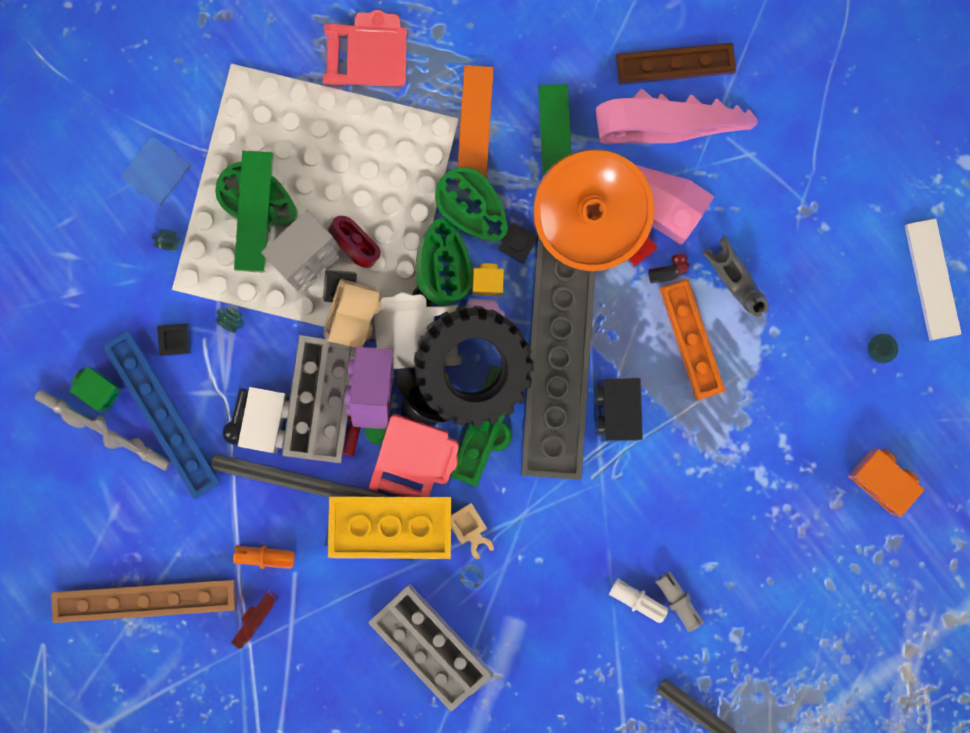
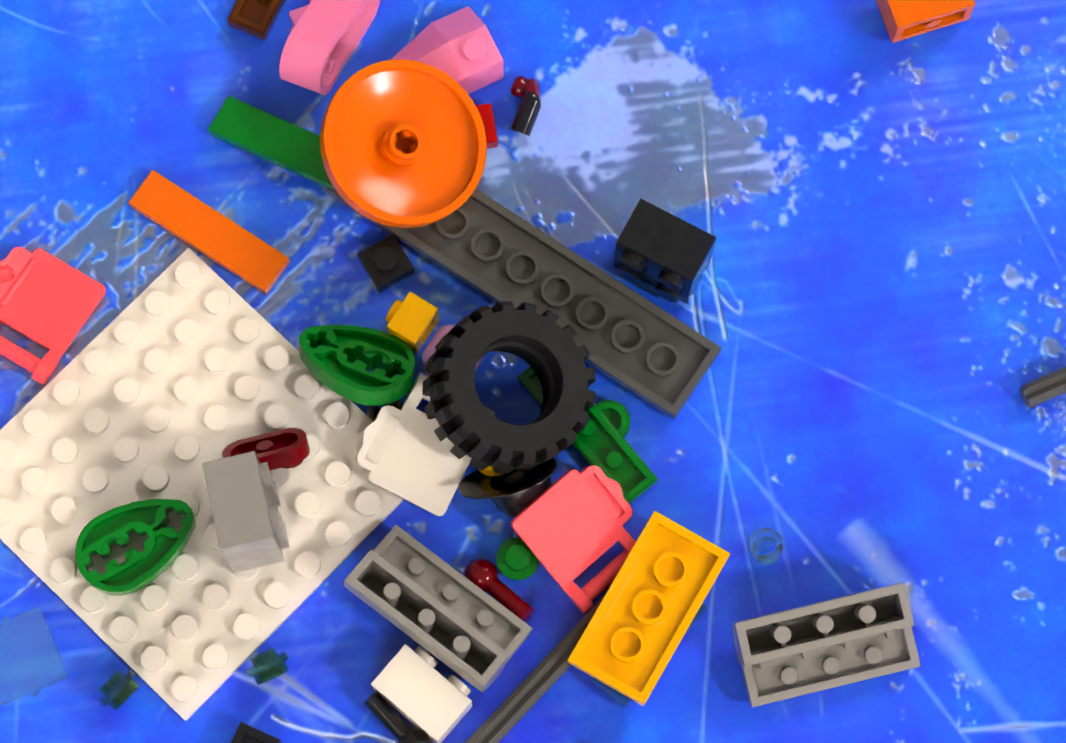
camera: 60 degrees left, 10 degrees down
green tile [234,150,274,273] -> none
black plate [323,270,357,302] -> none
tan brick [323,279,381,348] -> none
medium lavender brick [345,347,395,429] -> none
green piece [435,167,508,241] -> none
tan plate [451,503,494,560] -> none
white axle [609,578,668,623] -> none
light grey pin [655,571,704,632] -> none
orange tile [659,279,725,401] -> none
dark grey piece [701,235,769,317] -> none

